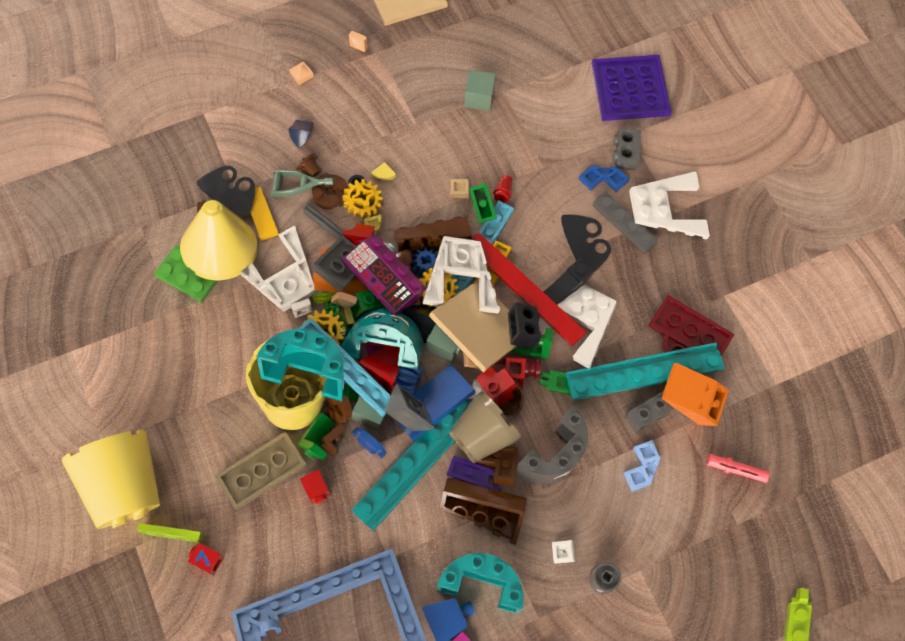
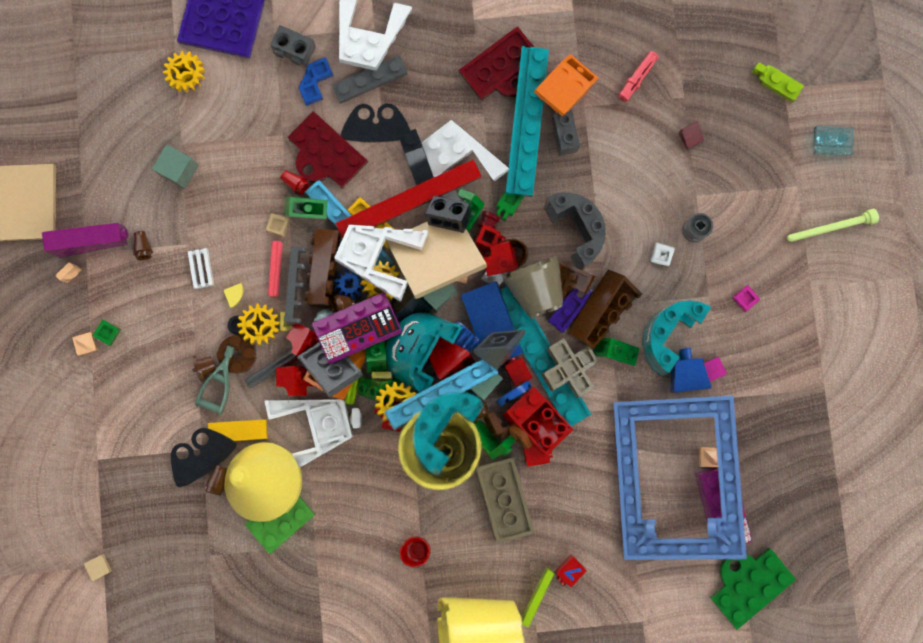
camera: 70 degrees left, 15 degrees up
dark blue tile [289,120,313,148] -> none
light nougat tile [331,292,357,308] -> none
light blue tile [623,440,661,492] -> none
none -> magenta slope [42,223,129,258]
none -> tan tile [84,554,112,581]
none -> green plate [92,319,121,346]
none -> reddish brown cone [133,231,153,261]
none -> yellow gear [163,51,206,93]
none -> white tile [188,248,214,289]
none -> coral axle [268,241,283,297]
none -> red brick [276,366,313,396]
none -> dark grey hinge [285,247,307,326]
none -> dark red plate [287,111,368,189]
none -> red hair [399,536,431,568]
none -> red slope [502,386,574,456]
none -> red brick [504,356,533,387]
none -> dark orange tile [509,424,533,449]
none -> dark tan plate [541,338,599,398]
none -> green bracket [593,338,639,366]
none -> dark red slope [678,122,704,149]

